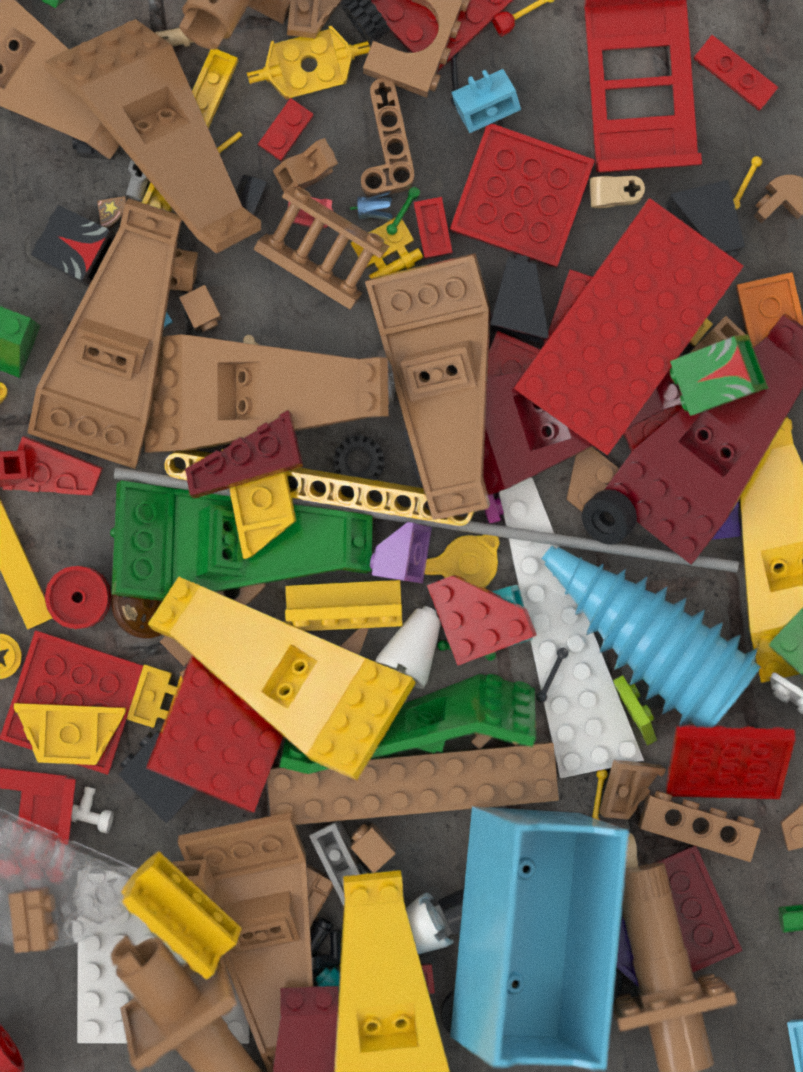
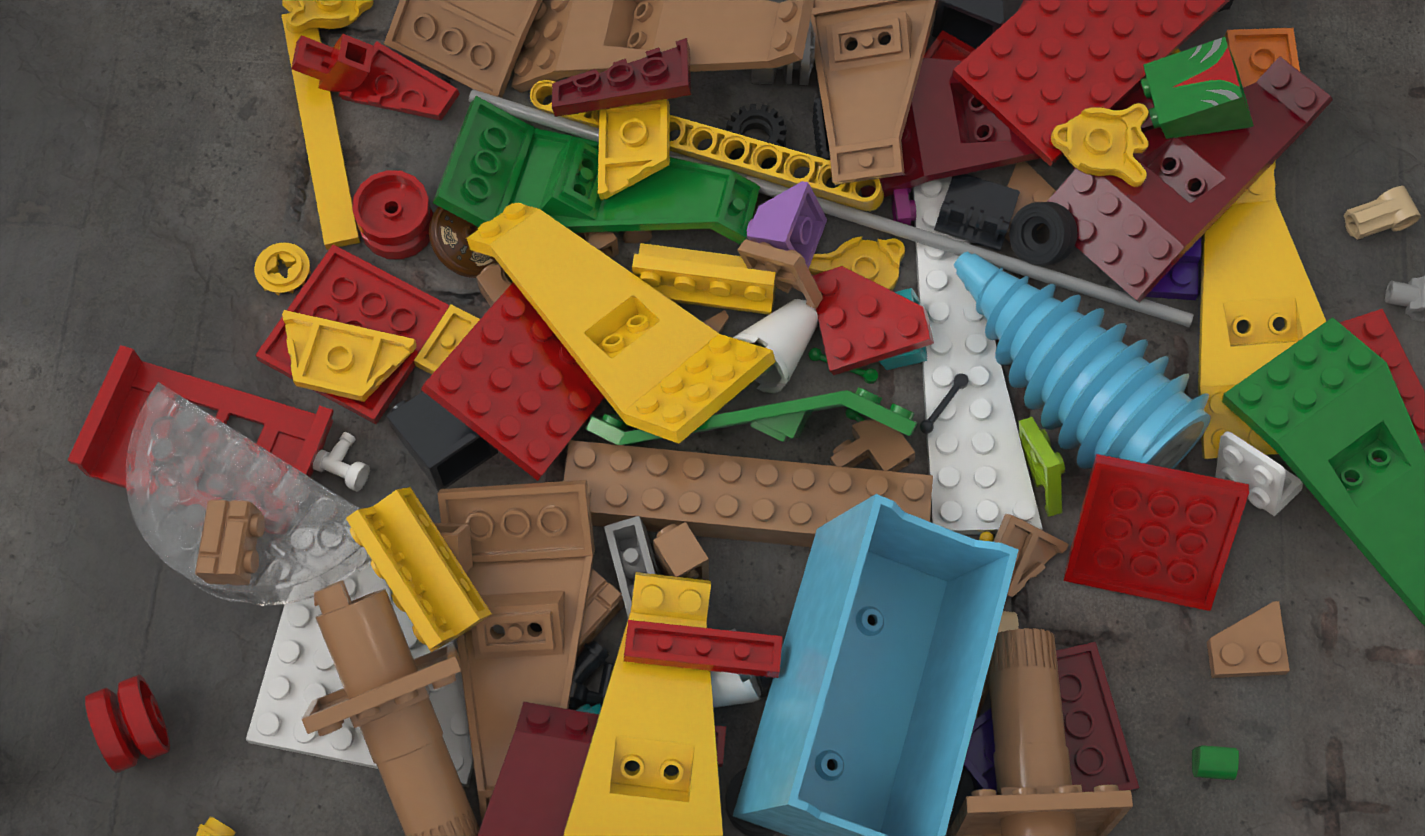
camera: 10 degrees right, 20 degrees down
medium nougat brick [638,791,761,862] -> none
none -> red plate [624,620,782,678]
none -> medium nougat wing [738,239,823,309]
none -> black hinge [934,174,1020,251]
none -> yellow tile [1051,103,1149,187]

